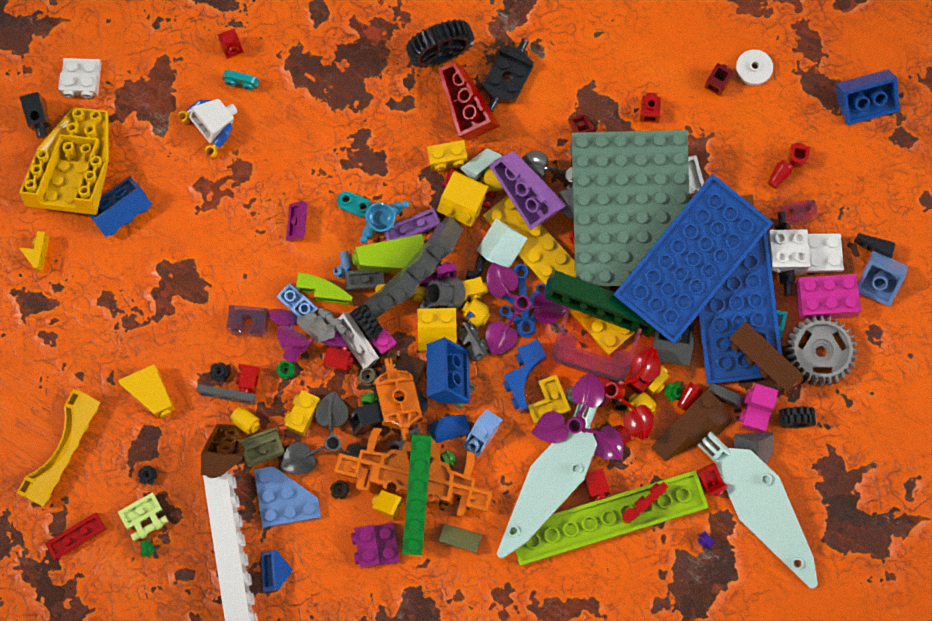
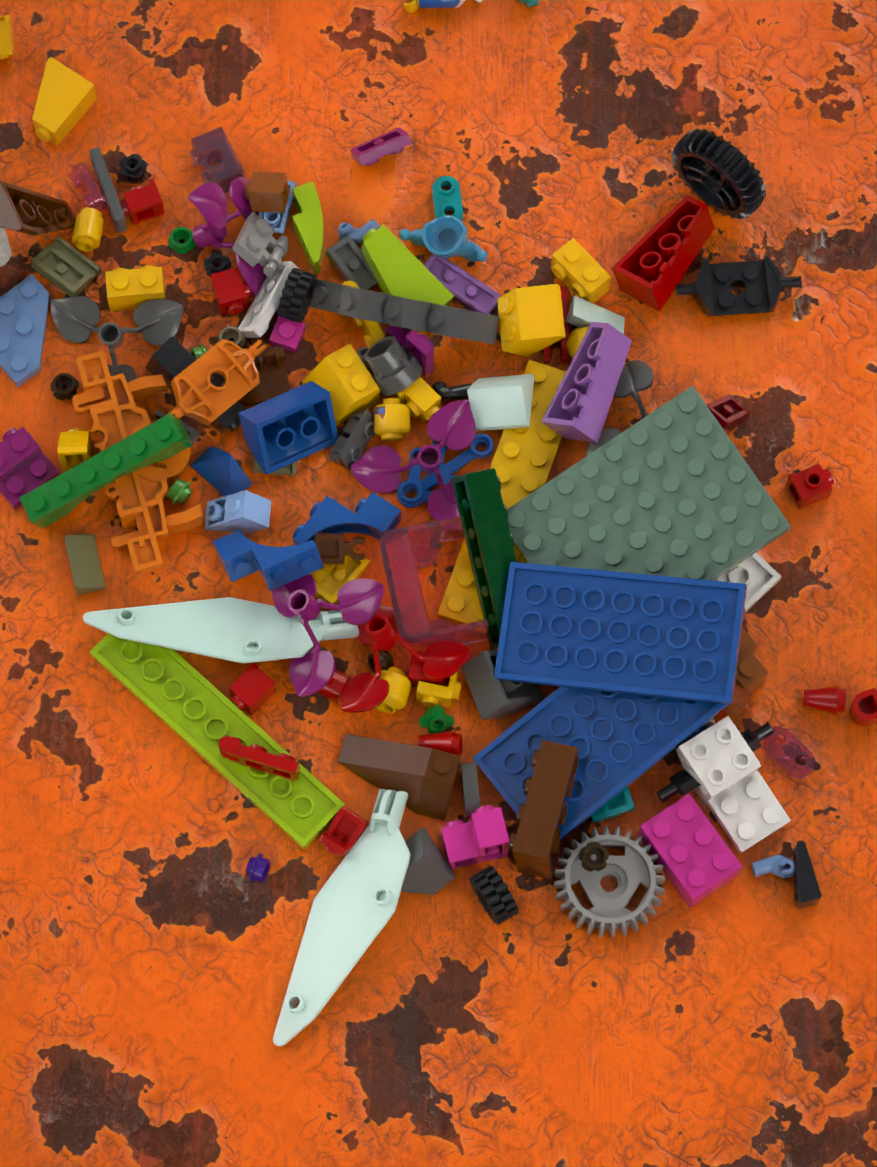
camera: 55 degrees right, 5 degrees down
medium blue slope [858,251,908,307] -> none
none -> clear pink plate [69,162,108,212]
none -> black plate [203,253,231,278]
none -> blue arch [213,530,323,591]
none -> dark orange brick [245,171,290,213]
none -> reddish brown plate [315,533,365,564]
none -> dark brown plate [579,842,609,872]
none -> medium blue arm [751,855,796,878]

